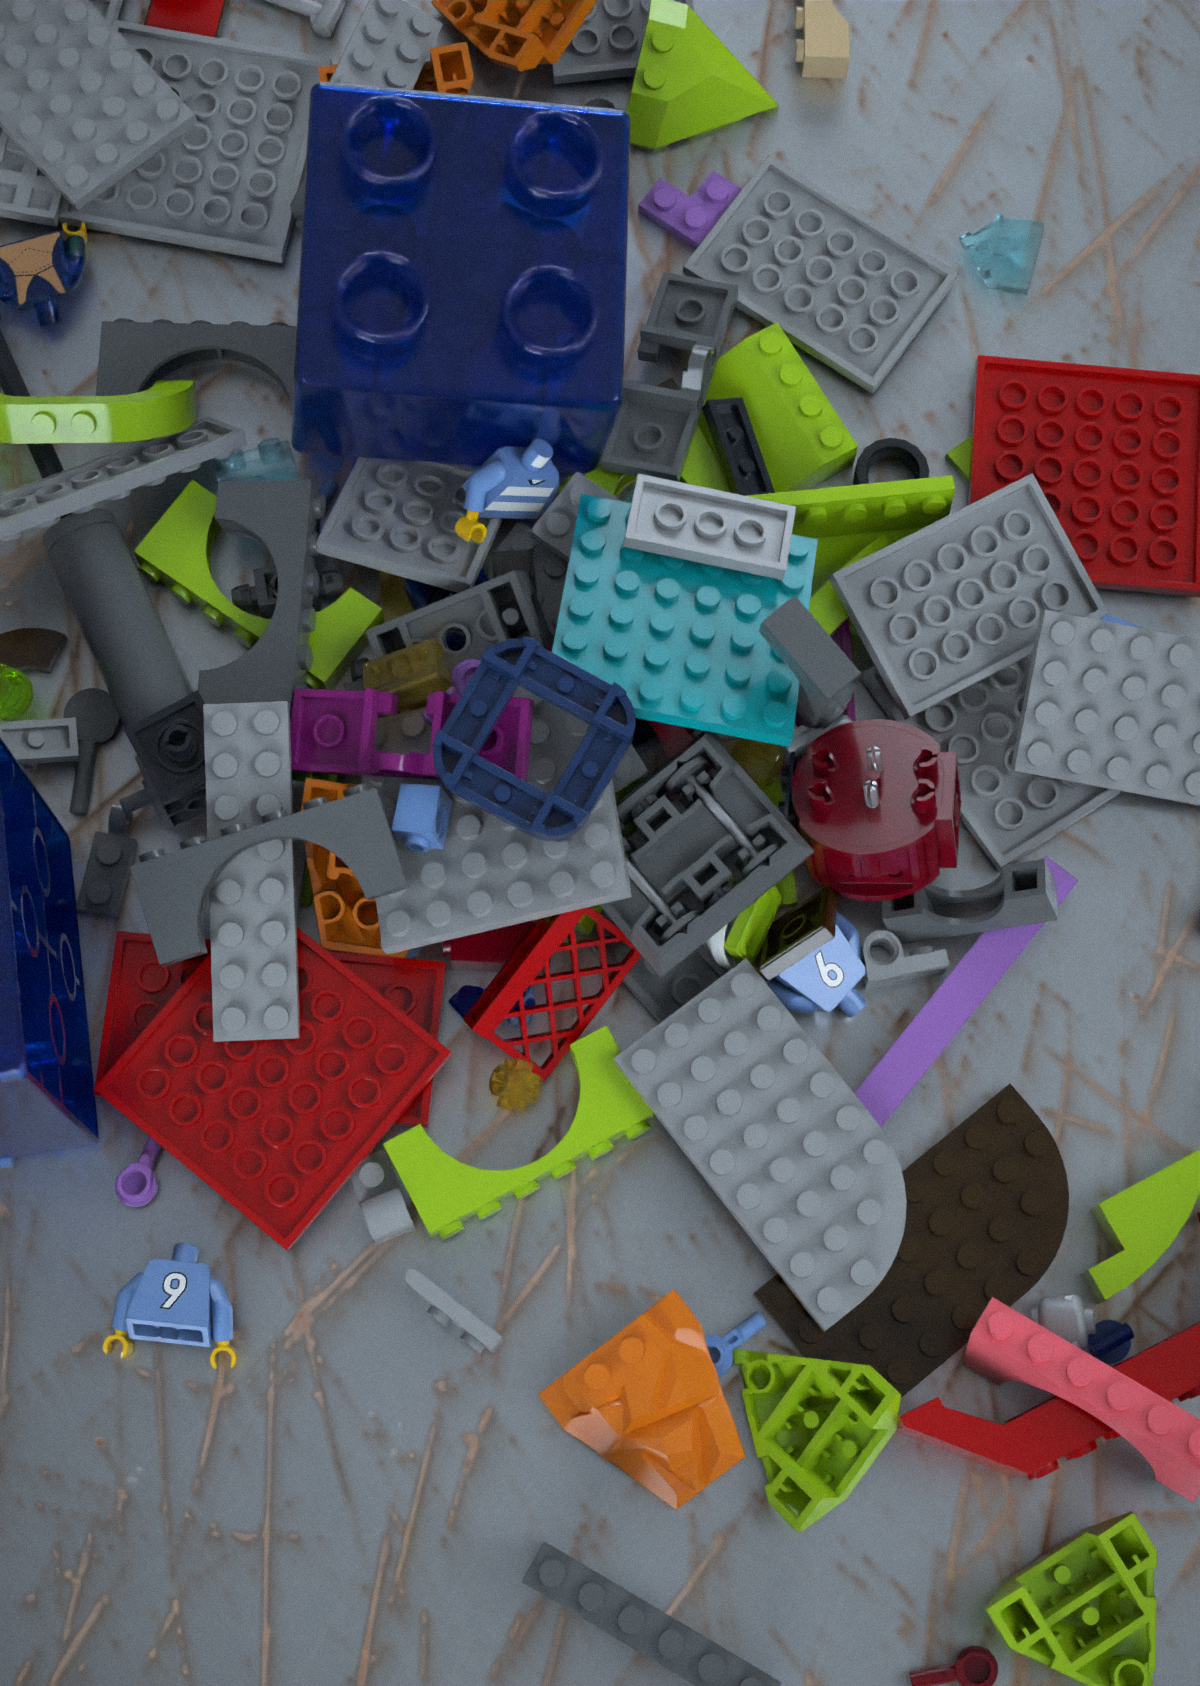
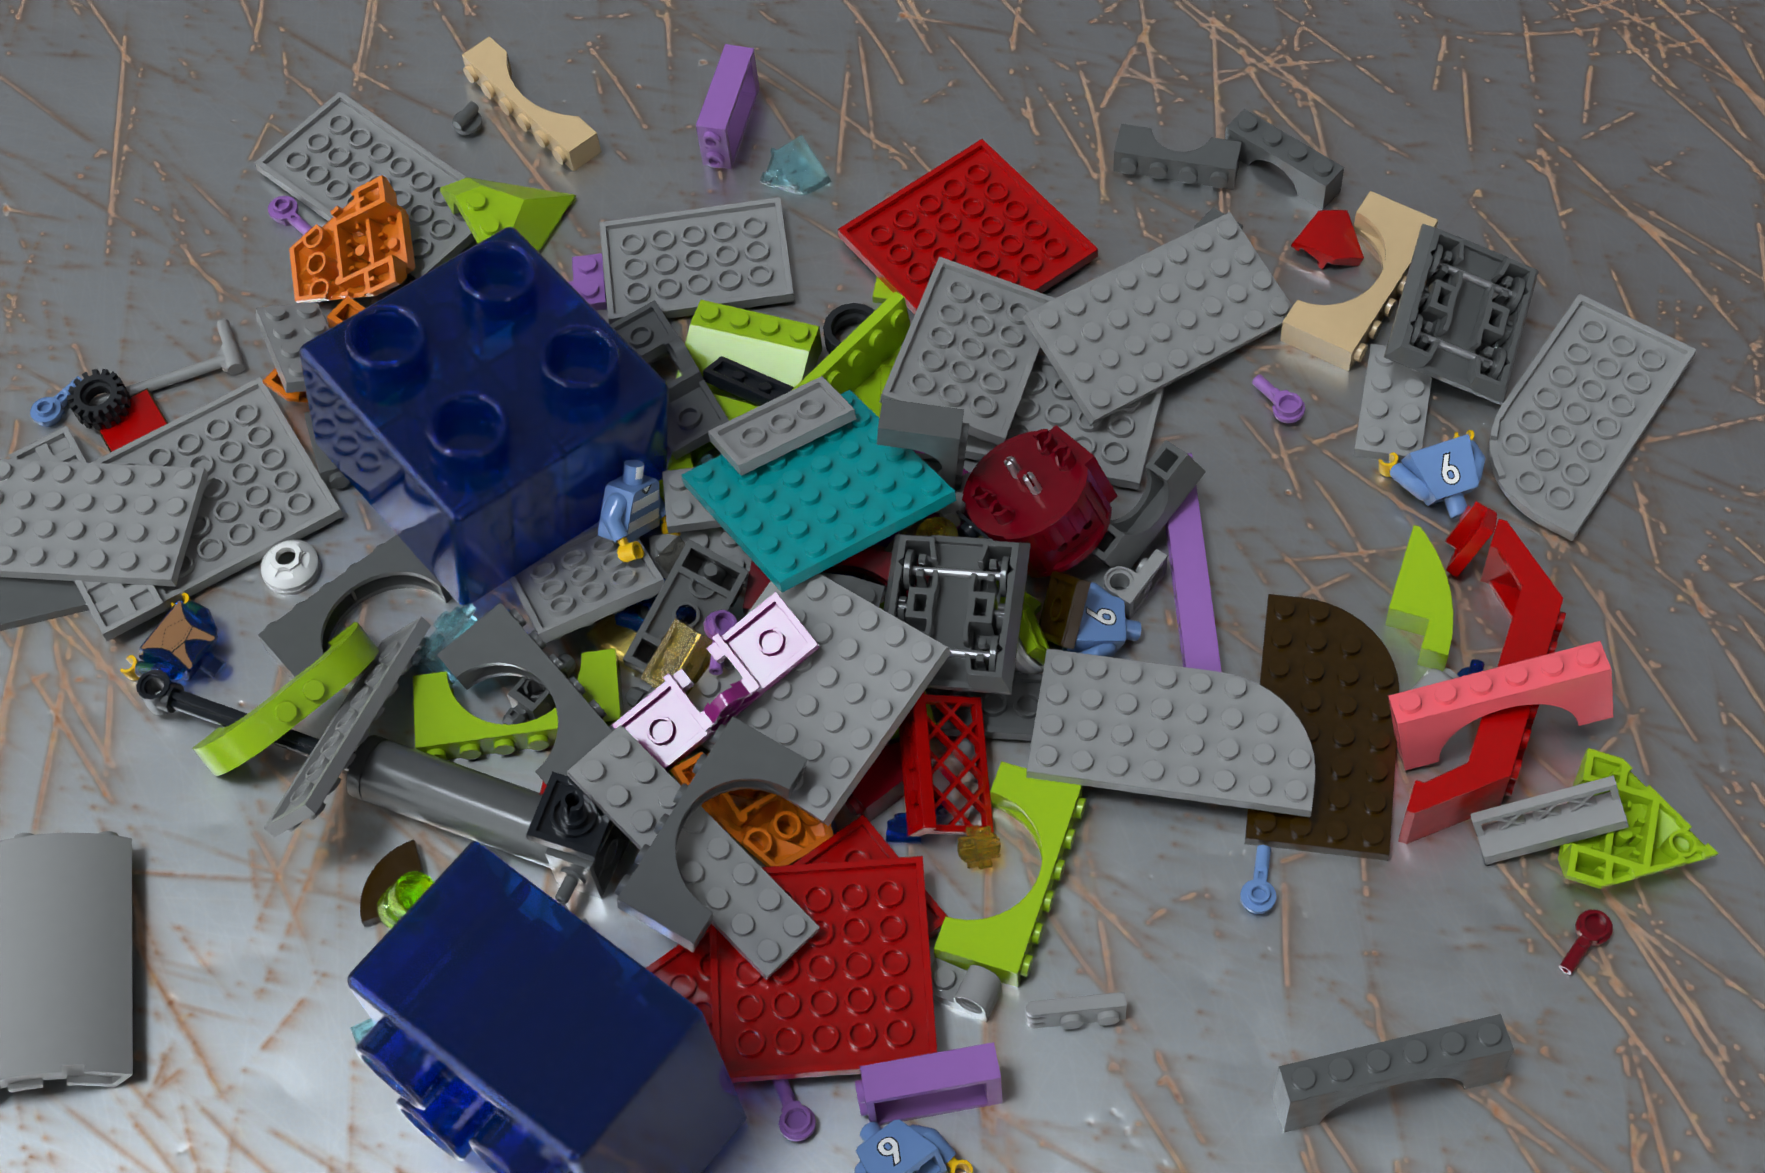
camera: 35 degrees left, 15 degrees down
medium blue brick [391,783,453,853] -> none
dark blue plate [432,636,636,842] -> none
orange wedge [538,1289,746,1510] -> none
lime wedge [732,1349,901,1532] -> none
none -> white piece [261,539,322,595]
none -> medium lavender piece [696,44,760,169]
none -> medium lavender piece [855,1042,1003,1126]
none -> light grey fence [1470,775,1629,865]

